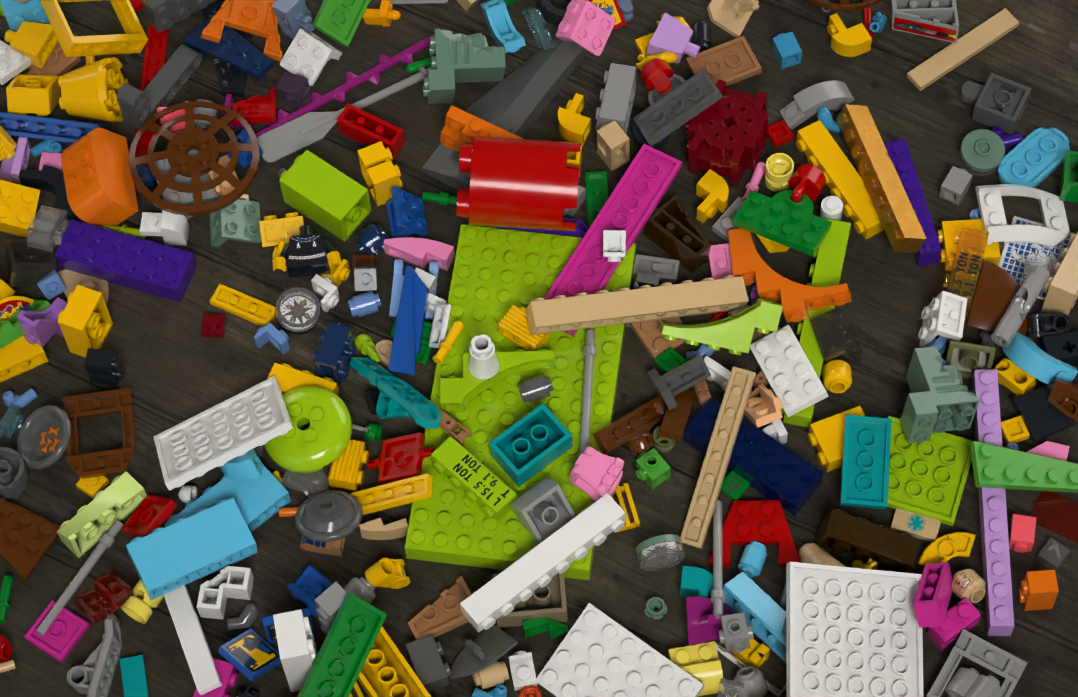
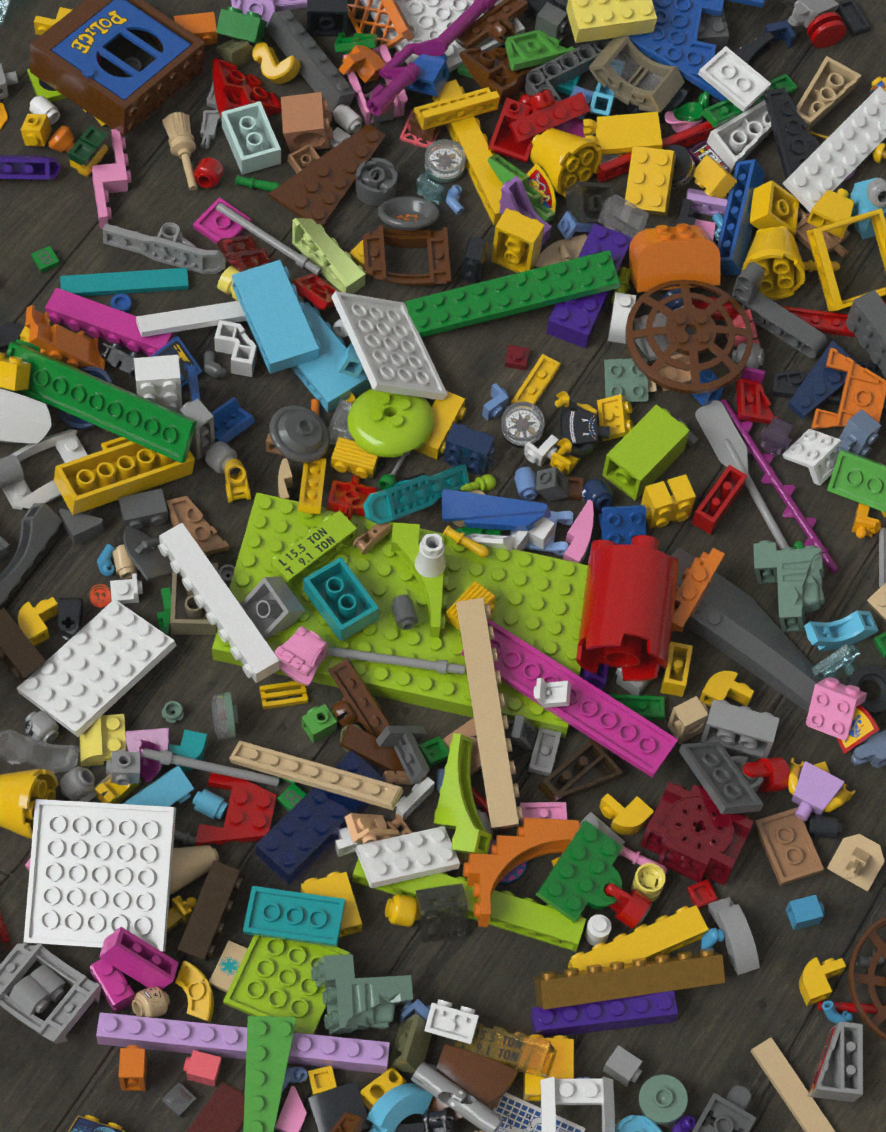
camera: 85 degrees right, 0 degrees up
none -> light grey plate [218,565,235,586]
none -> green plate [405,250,620,337]

